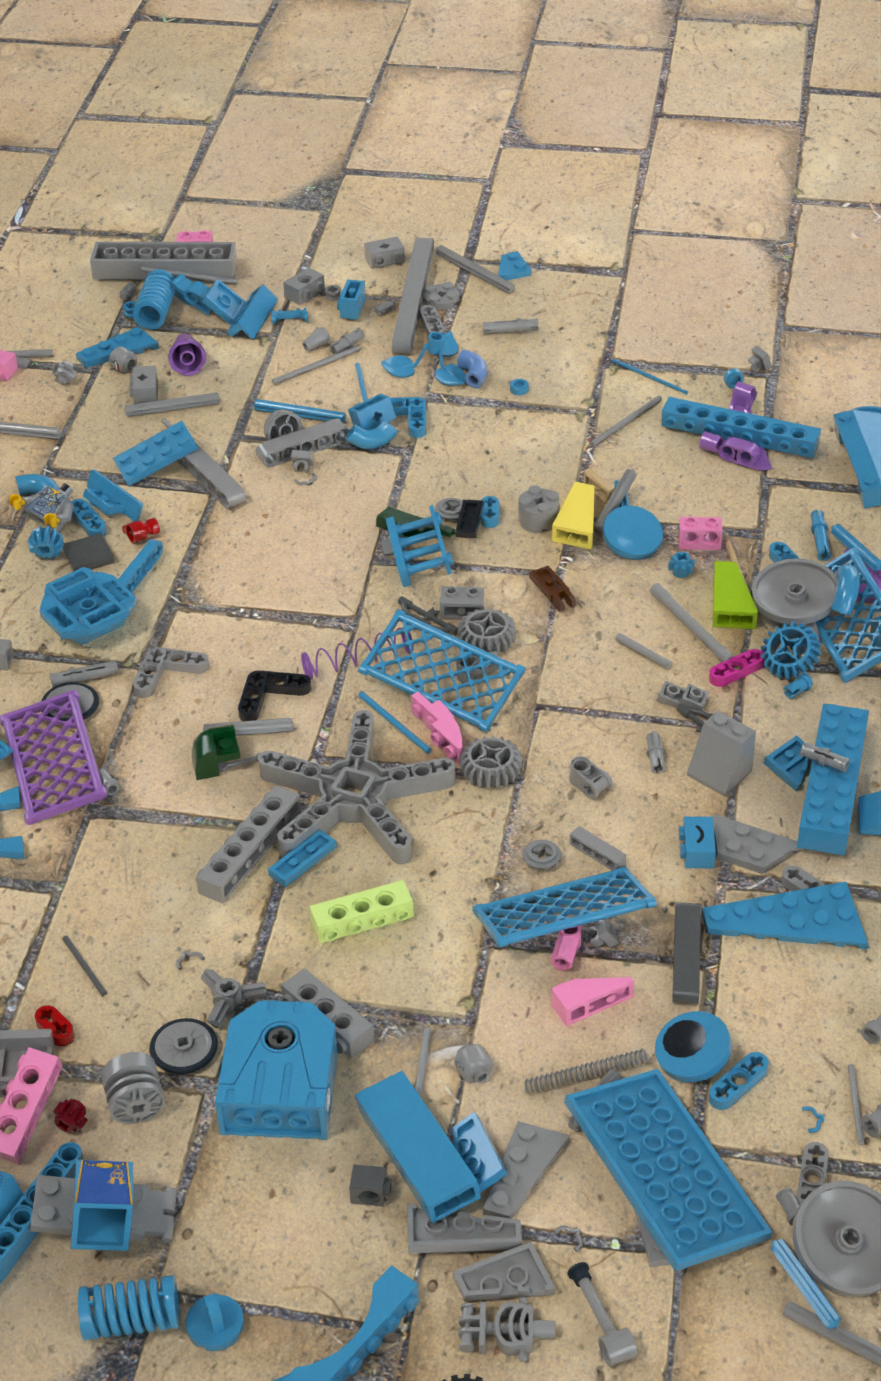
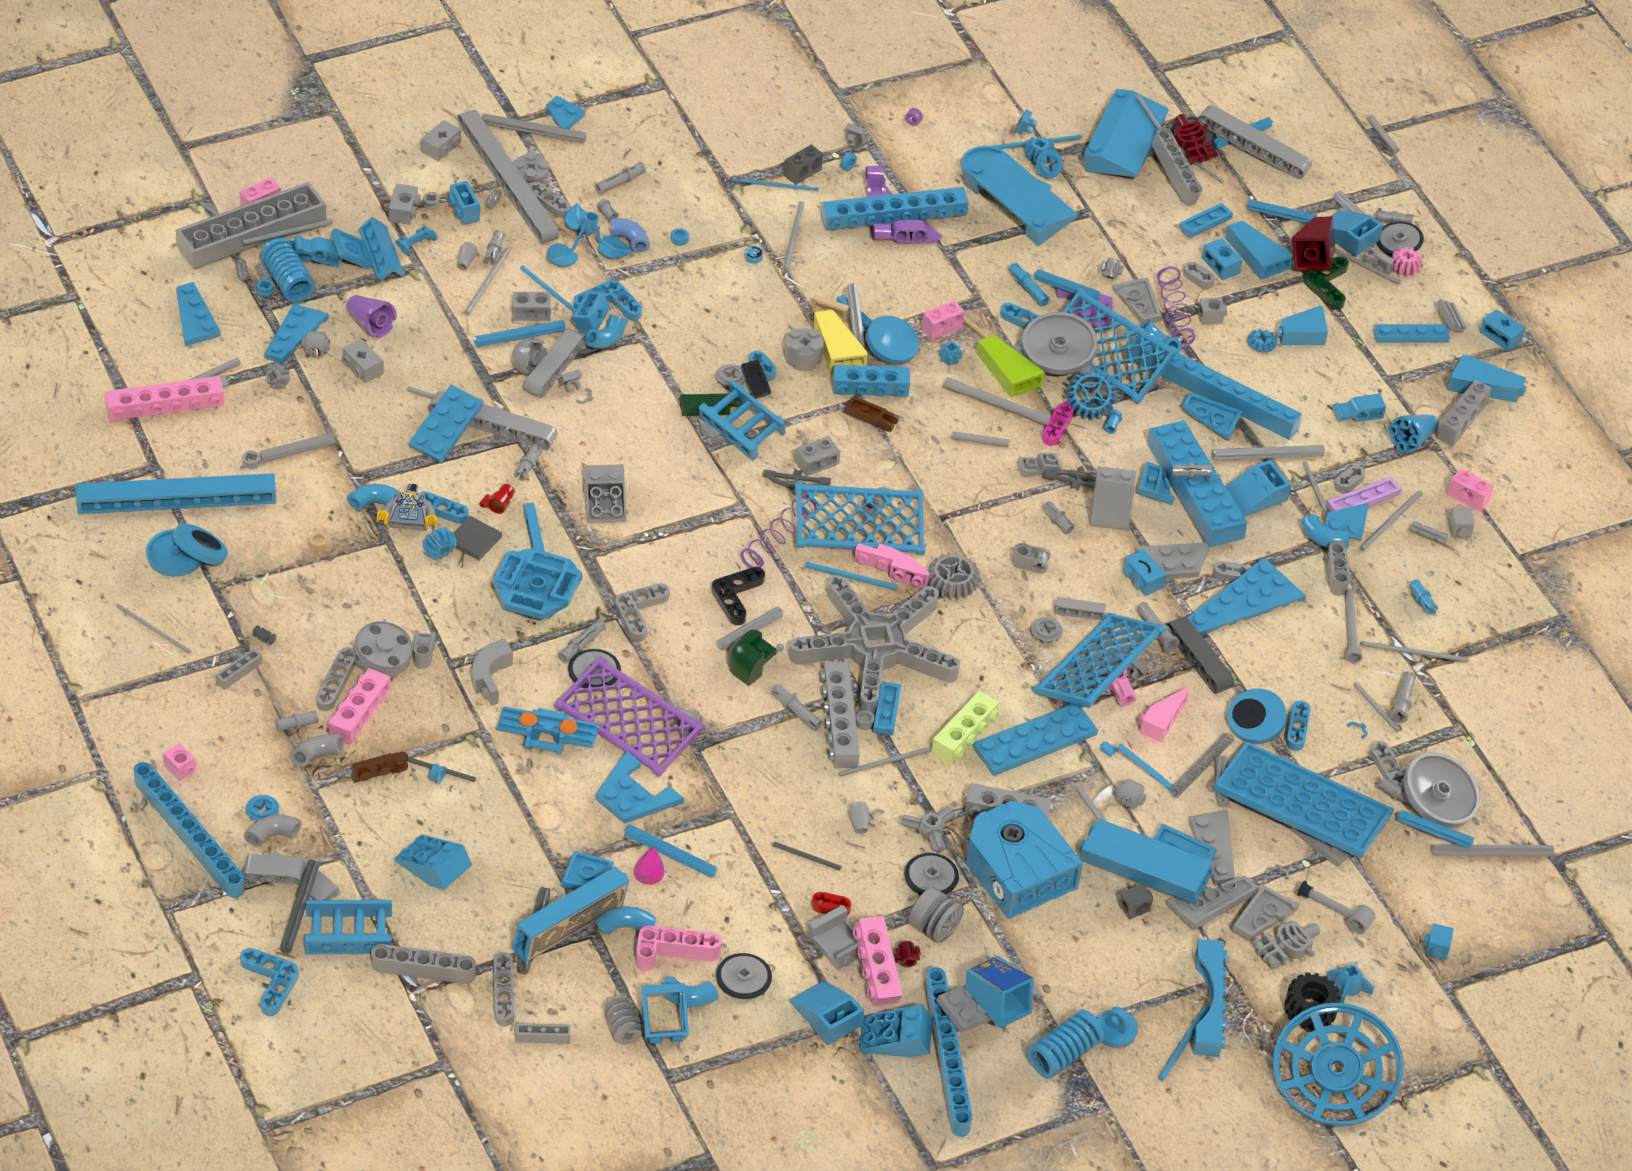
camera: 40 degrees left, 5 degrees up
dark azure bracket [83,469,143,522] -> none
light grey axle [125,393,220,417] -> none
light grey gear [457,607,516,655] -> none
dark azure cylinder [831,564,860,615] -> none
none -> dark azure wing [176,282,221,346]
none -> light grey brick [513,292,551,321]
none -> light grey pin [514,445,542,481]
none -> light grey slope [584,464,627,523]
none -> light grey pin [597,199,619,222]
none -> dark azure tile [744,246,763,263]
none -> light grey pin [771,684,823,731]
none -> dark grey brick [784,144,823,185]
none -> dark azure brick [833,365,910,397]
none -> light grey axle [838,746,932,776]
none -> light grey cone [849,801,869,834]
none -> light grey tile [855,710,875,730]
none -> medium lavender bush [905,108,923,126]
none -> dark azure plate [973,704,1098,776]
none -> dark azure piece [1100,741,1178,795]
none -> light grey pin [1136,602,1180,652]

